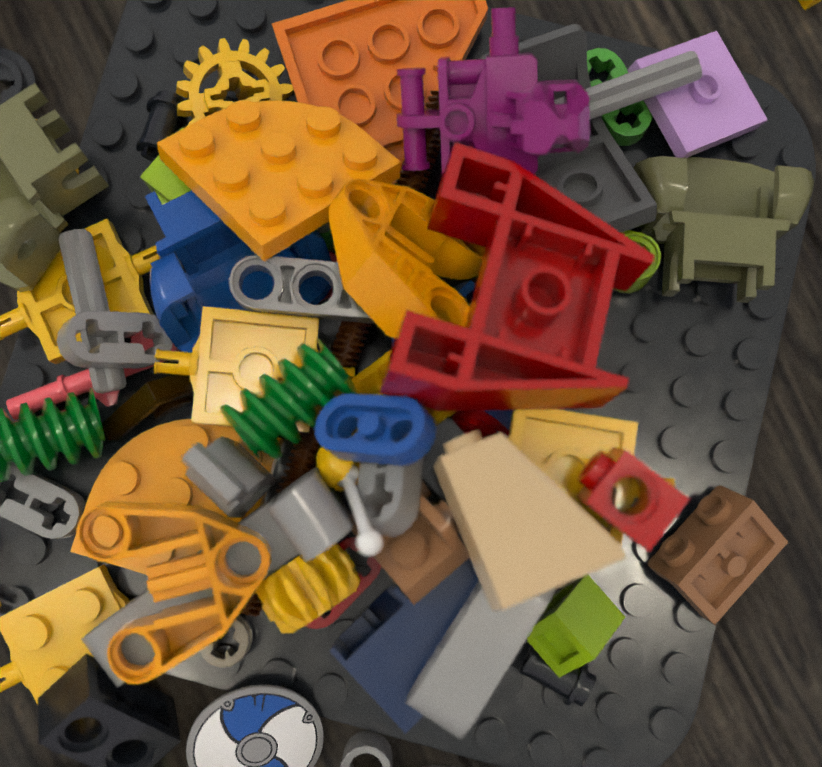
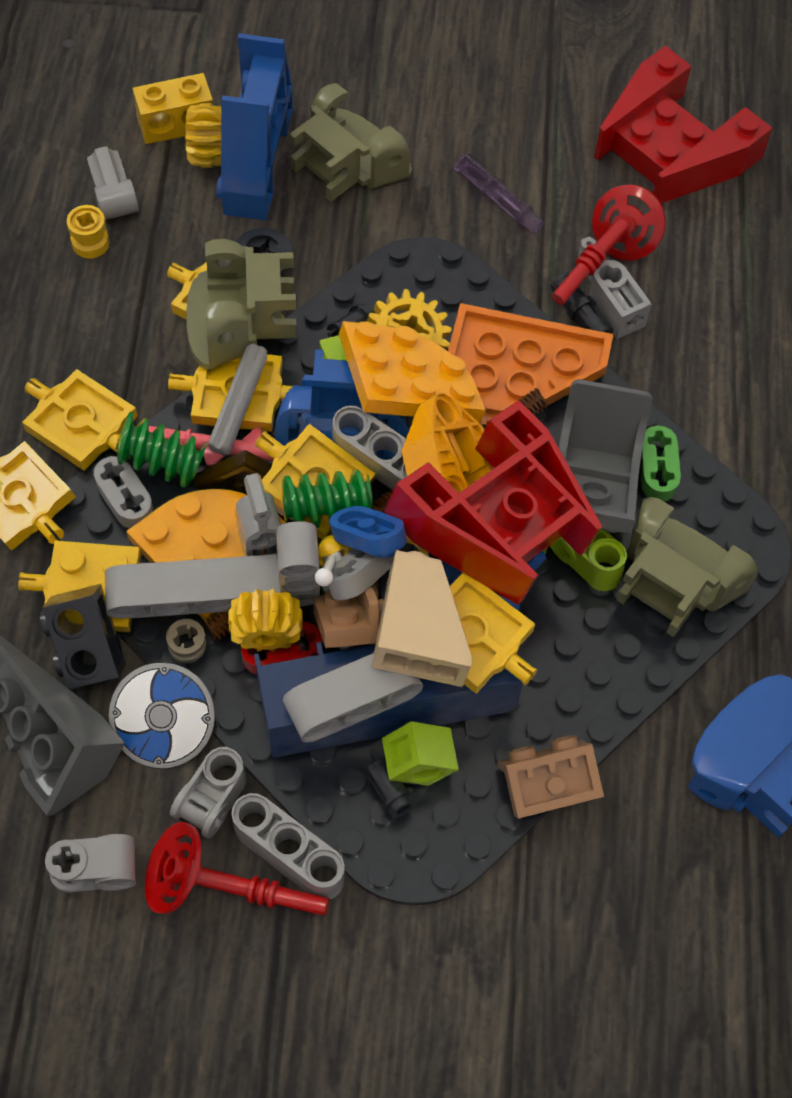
camera: 30 degrees right, 20 degrees down
light grey beam [57,310,173,368] -> none
light orange connector [77,502,272,684] -> none
magenta piece [396,7,590,175] -> none
light grey axle [554,51,702,120] -> none
red brick [575,447,690,552] -> none
lavender plate [627,31,768,158] -> none

